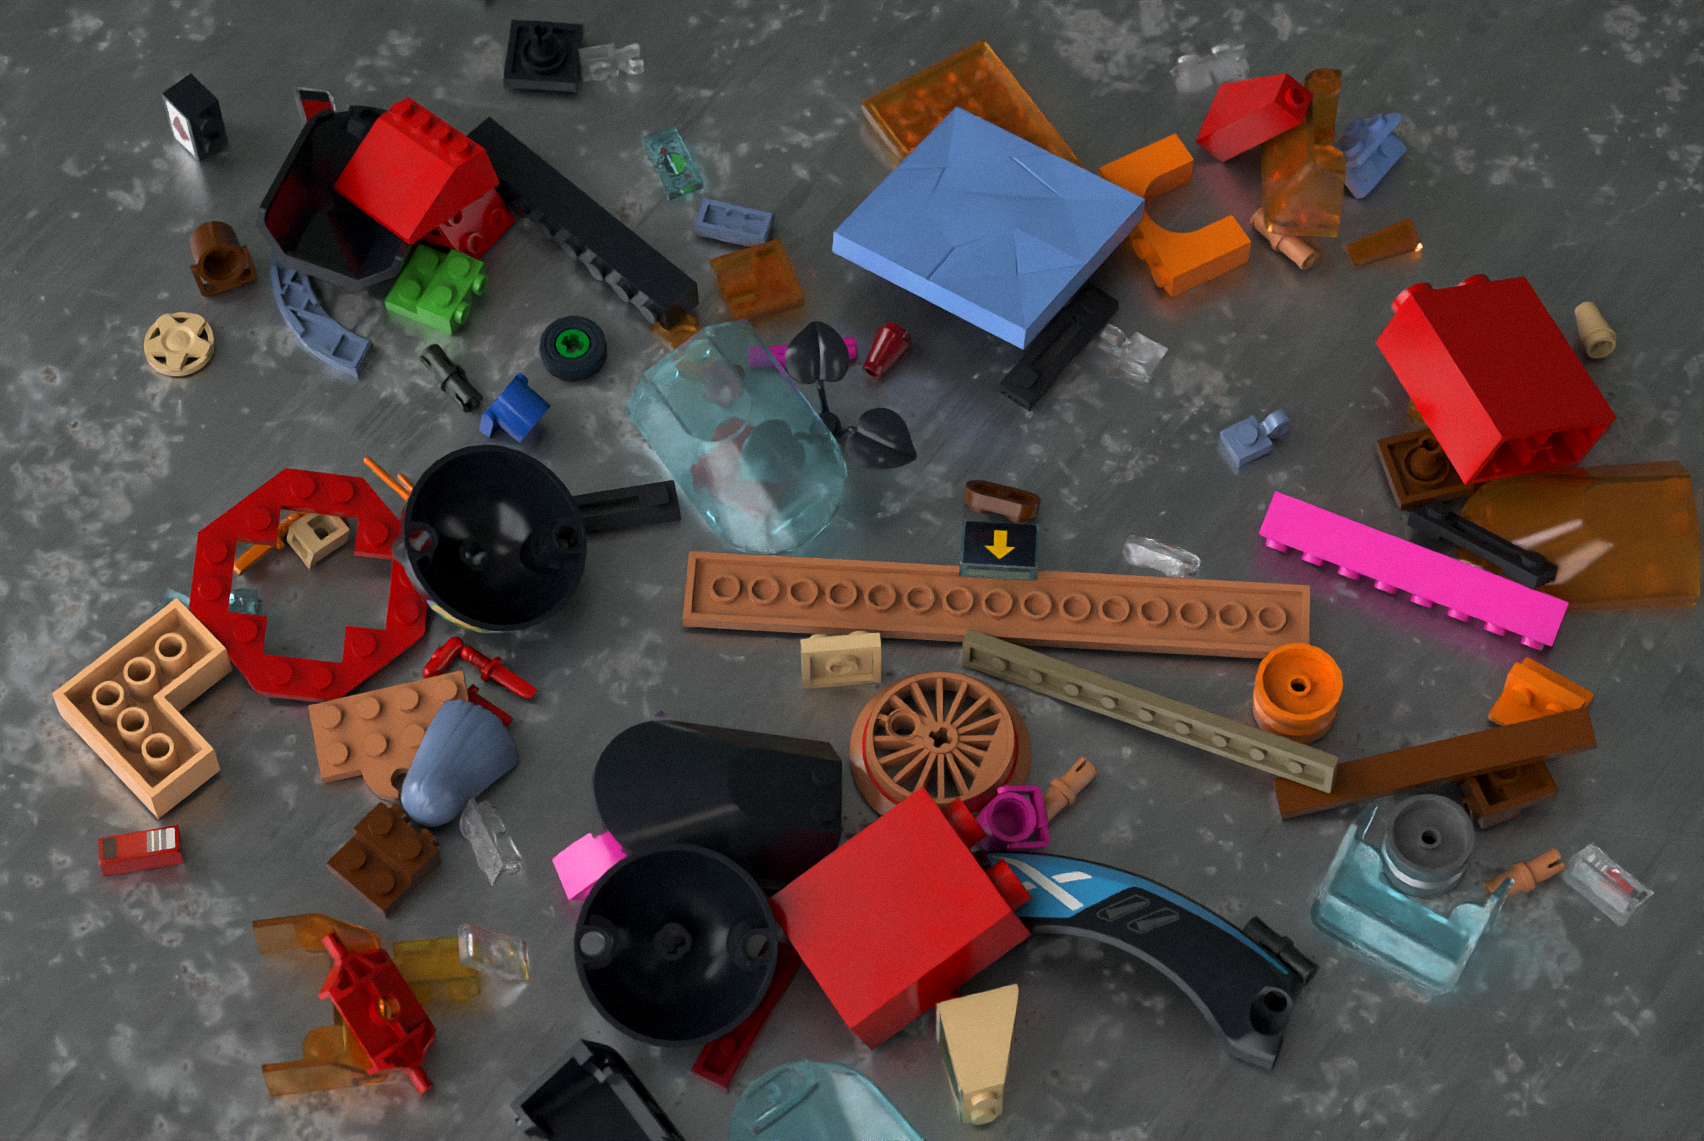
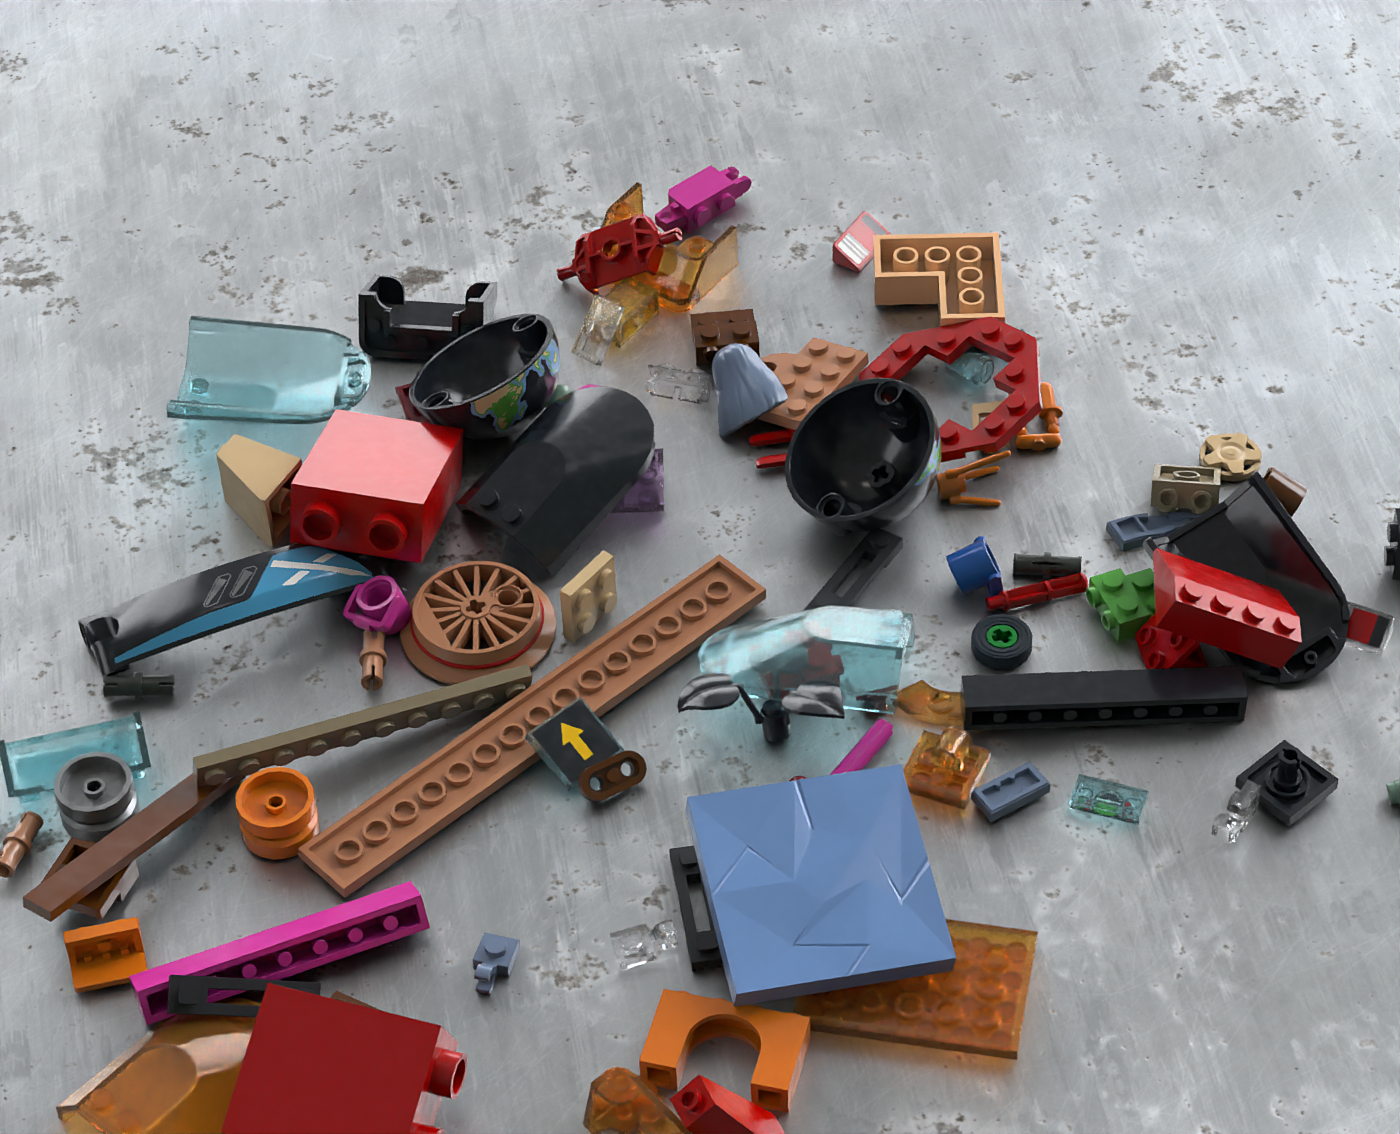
camera: 135 degrees right, 15 degrees down
clear plate [1122,534,1200,578] -> none
none -> dark pink hinge [655,165,752,233]
none -> red piece [985,573,1089,611]
none -> dark tan plate [1151,464,1221,514]

